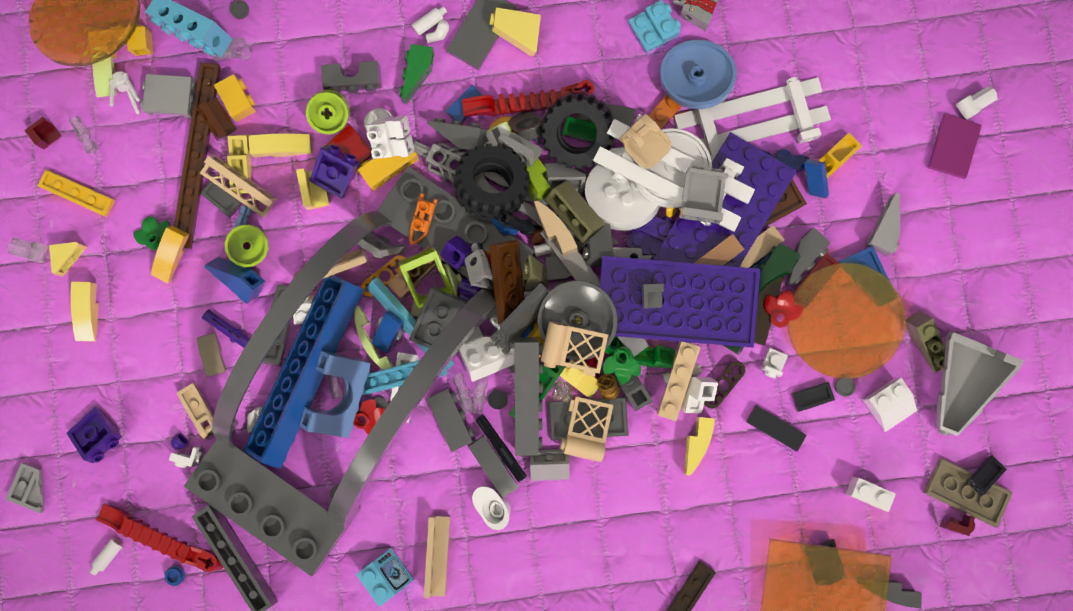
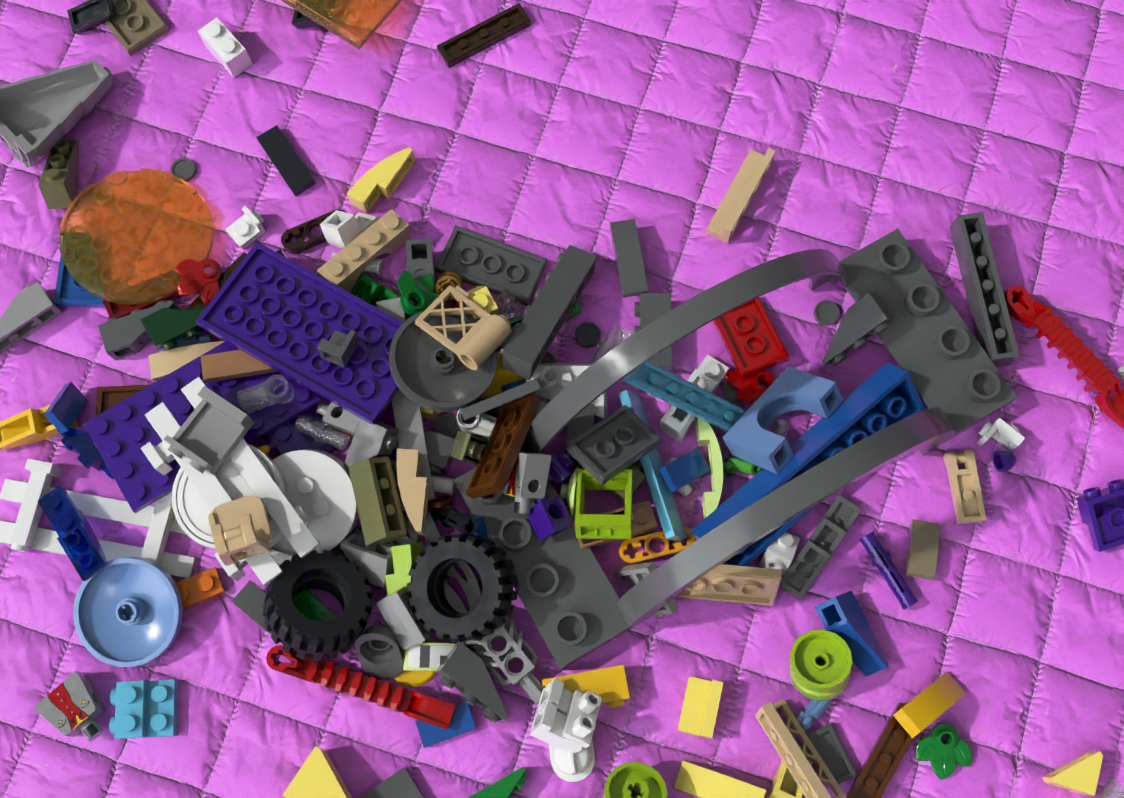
camera: 155 degrees left, 10 degrees down
light yellow slope [71,282,99,341] -> none
blue plate [165,566,185,586] -> none
dark purple plate [309,144,360,199] -> none
red tile [325,124,372,167] -> none
medium azure slope [356,547,414,607] -> none
orange piece [409,193,438,245] -> none
white piece [472,486,511,530] -> none
black axle [476,415,527,482] -> none
light grey panel [530,449,570,481] -> none
tan piece [560,396,613,462] -> none
black tile [791,382,835,412] -> none
white slope [862,378,917,432] -> none
none -> clear blue slope [38,485,108,581]
none -> clear piece [237,375,295,414]
none -> clear pin [295,415,350,450]
none -> red tile [713,297,789,379]
none -> bright green arm [723,456,761,476]
none -> dark grey slope [822,293,894,365]

